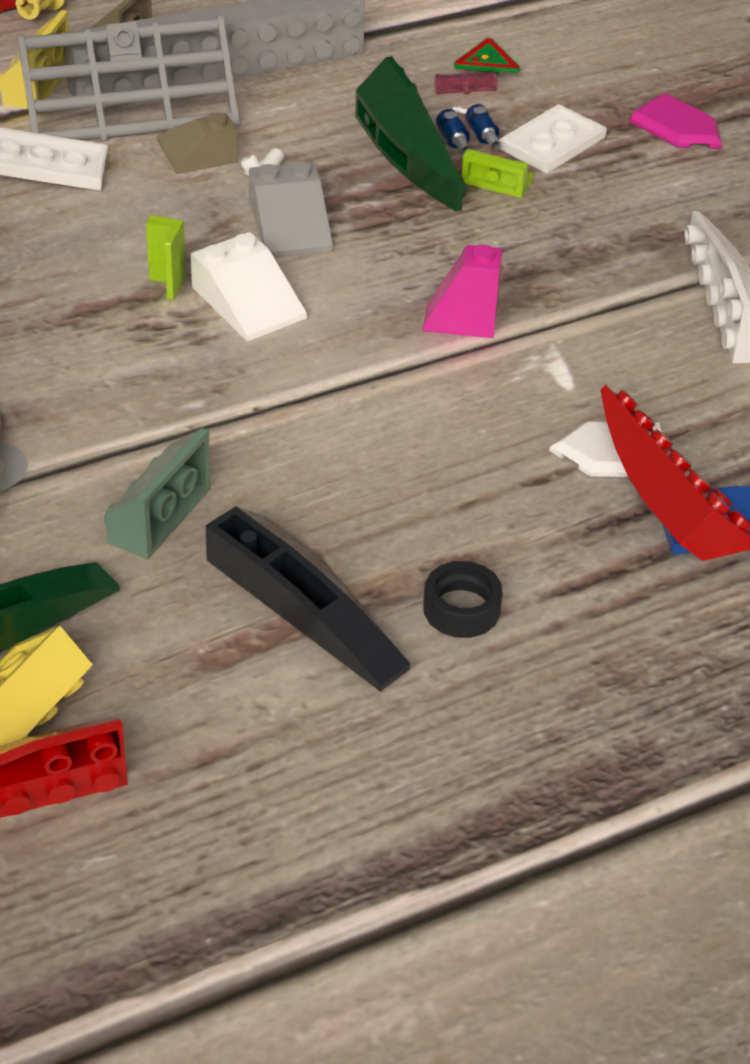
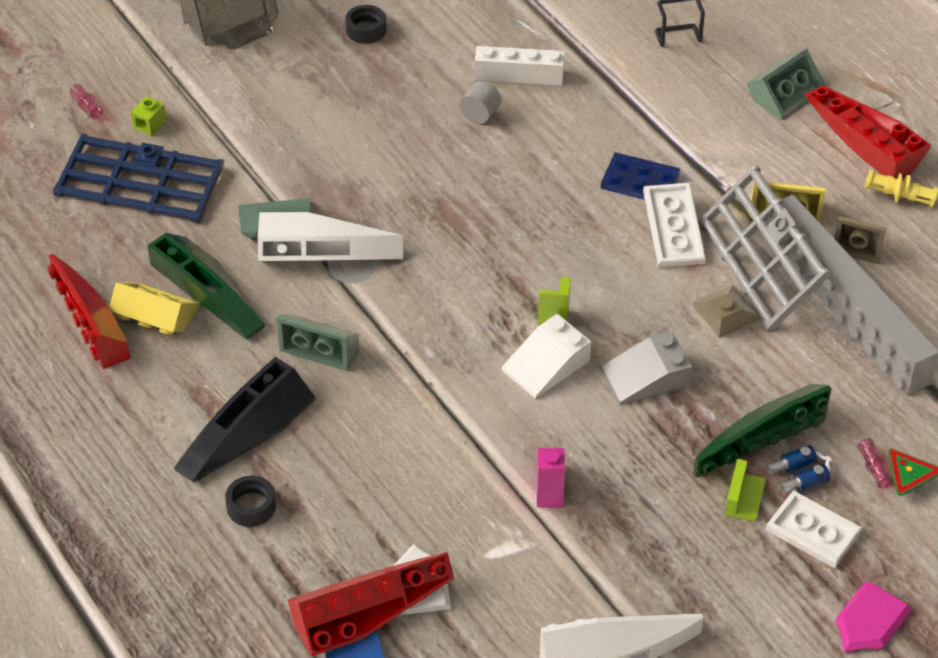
camera: 85 degrees right, 5 degrees up
white arm [241,148,284,177] -> none

